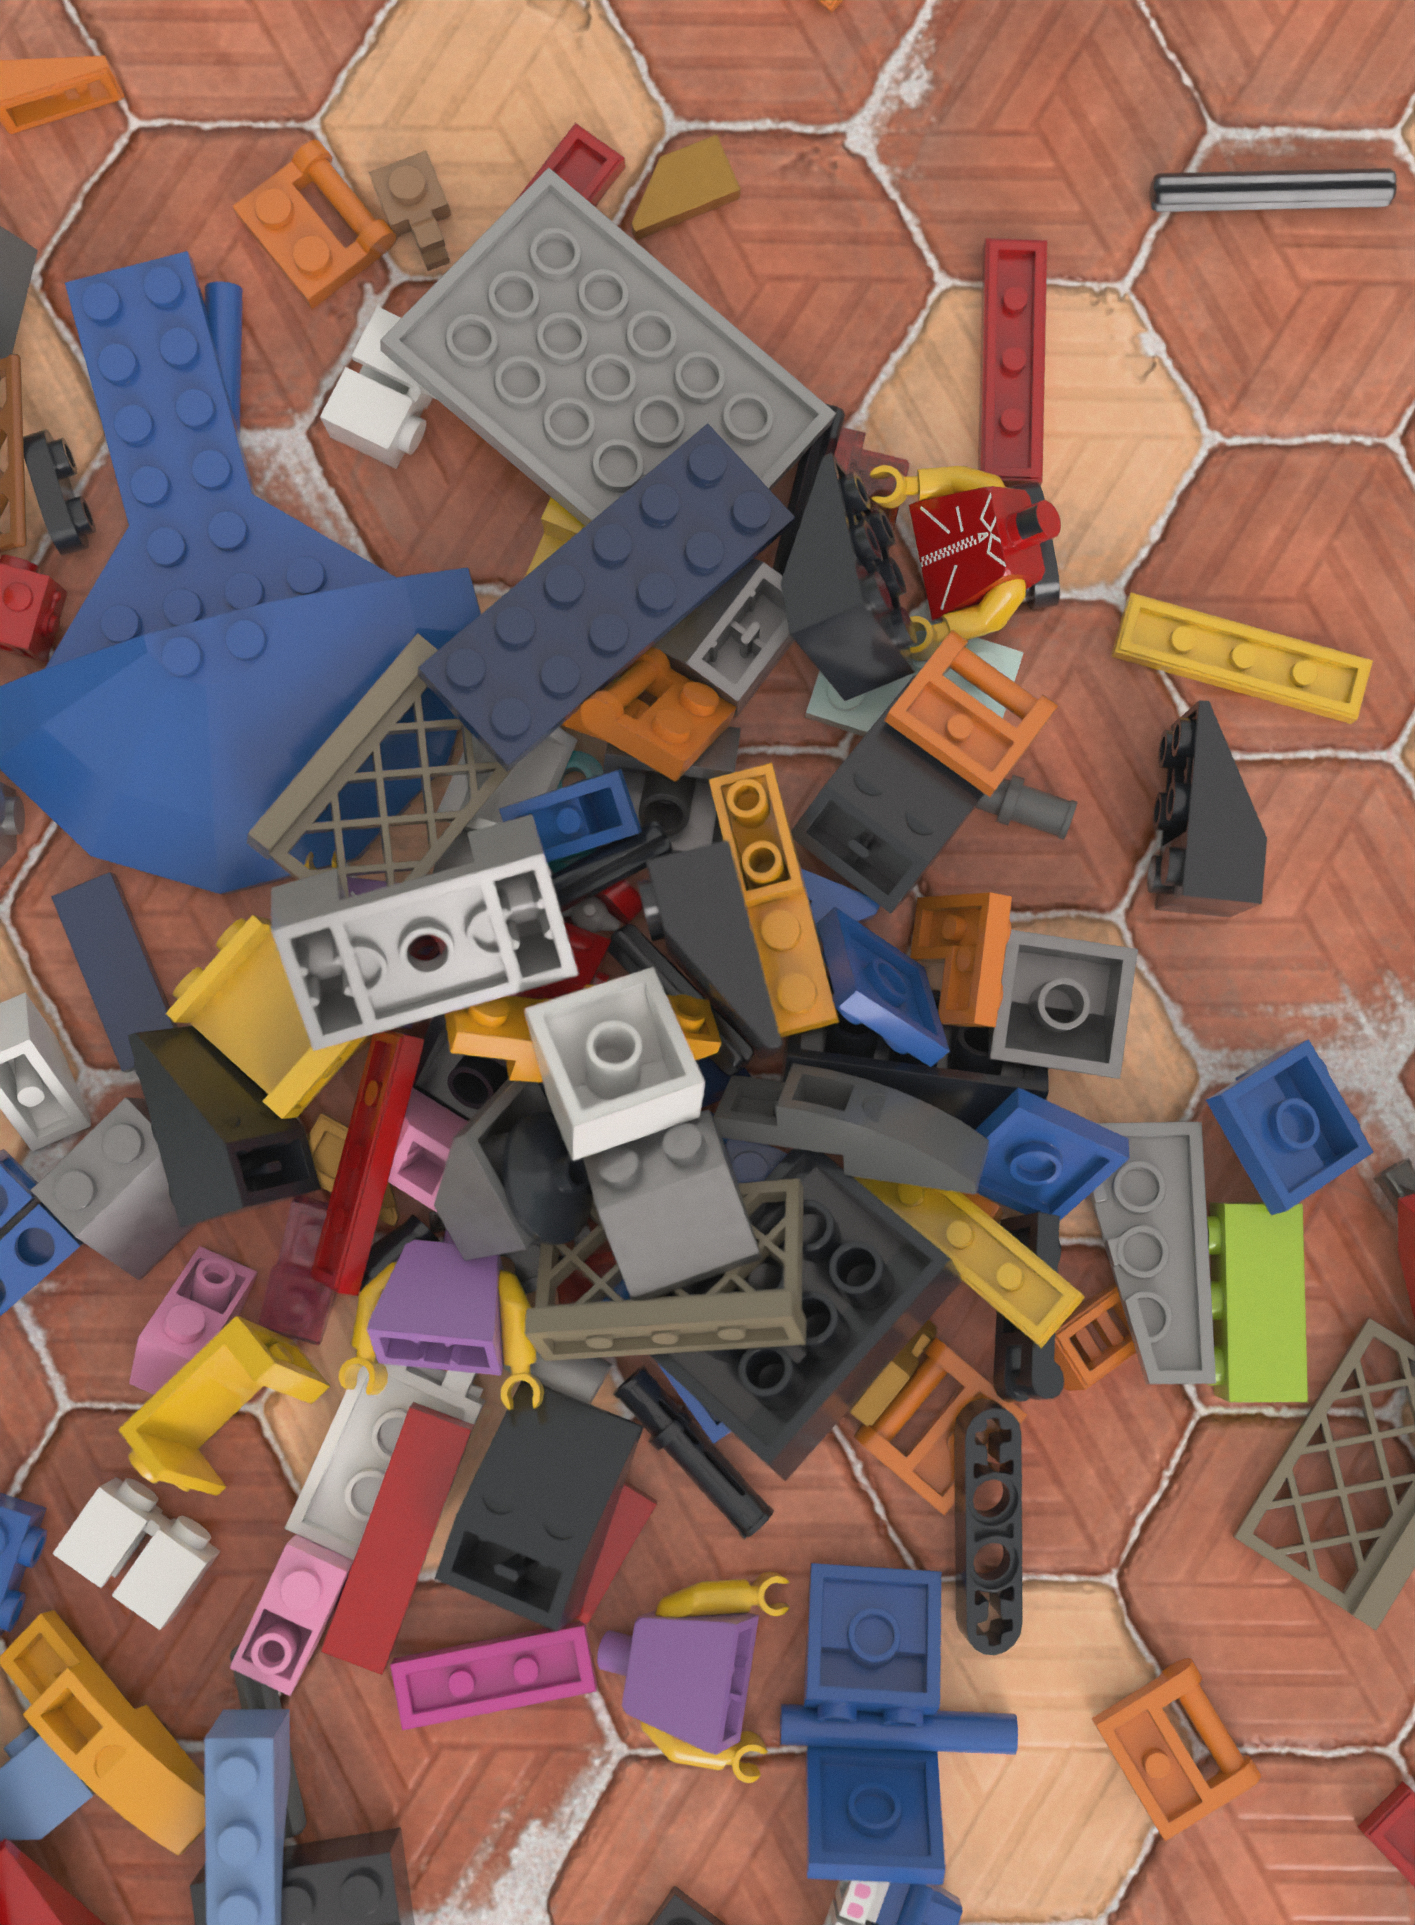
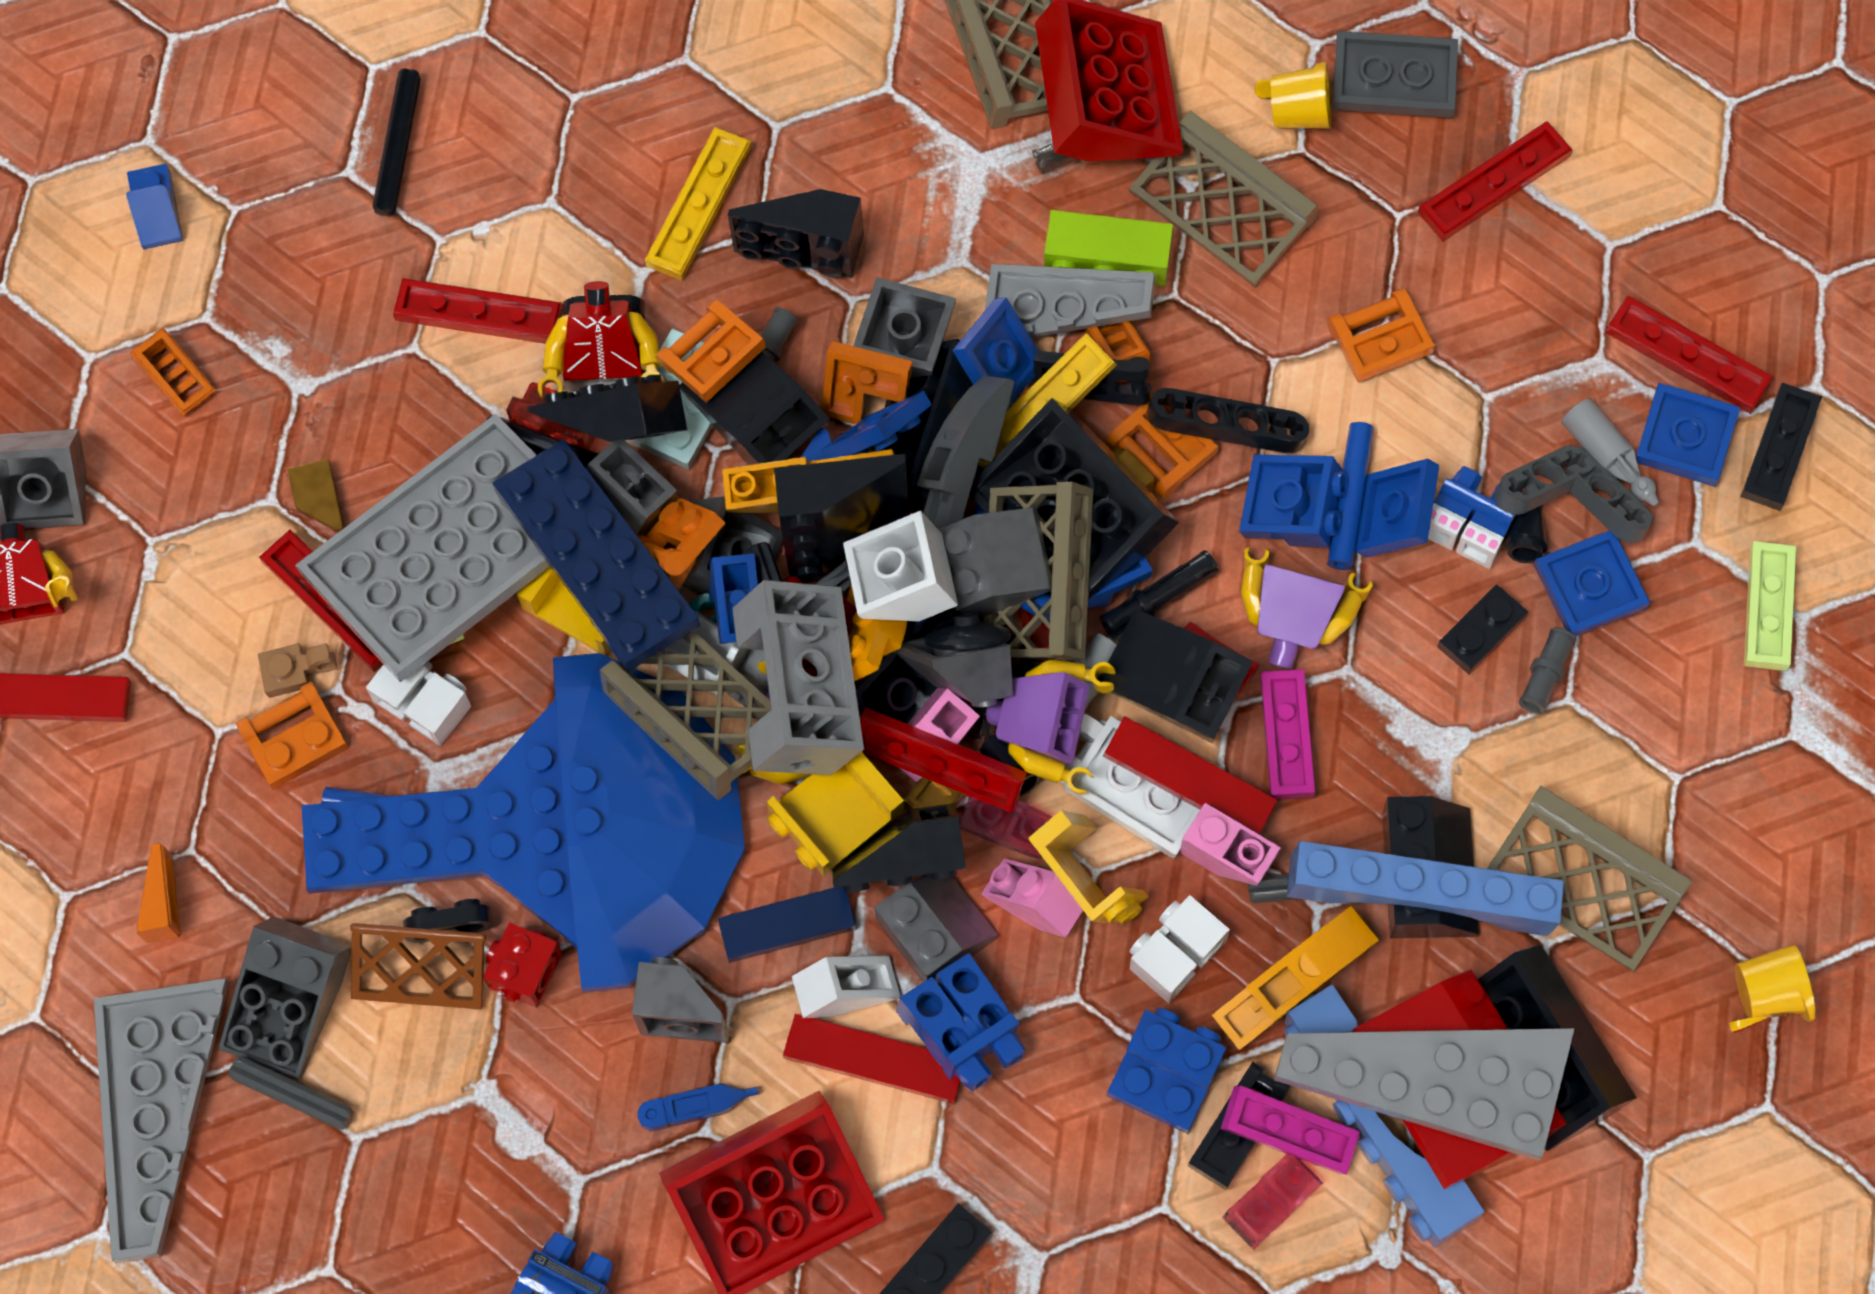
camera: 75 degrees left, 15 degrees down
blue plate [1206,1039,1373,1215] -> none

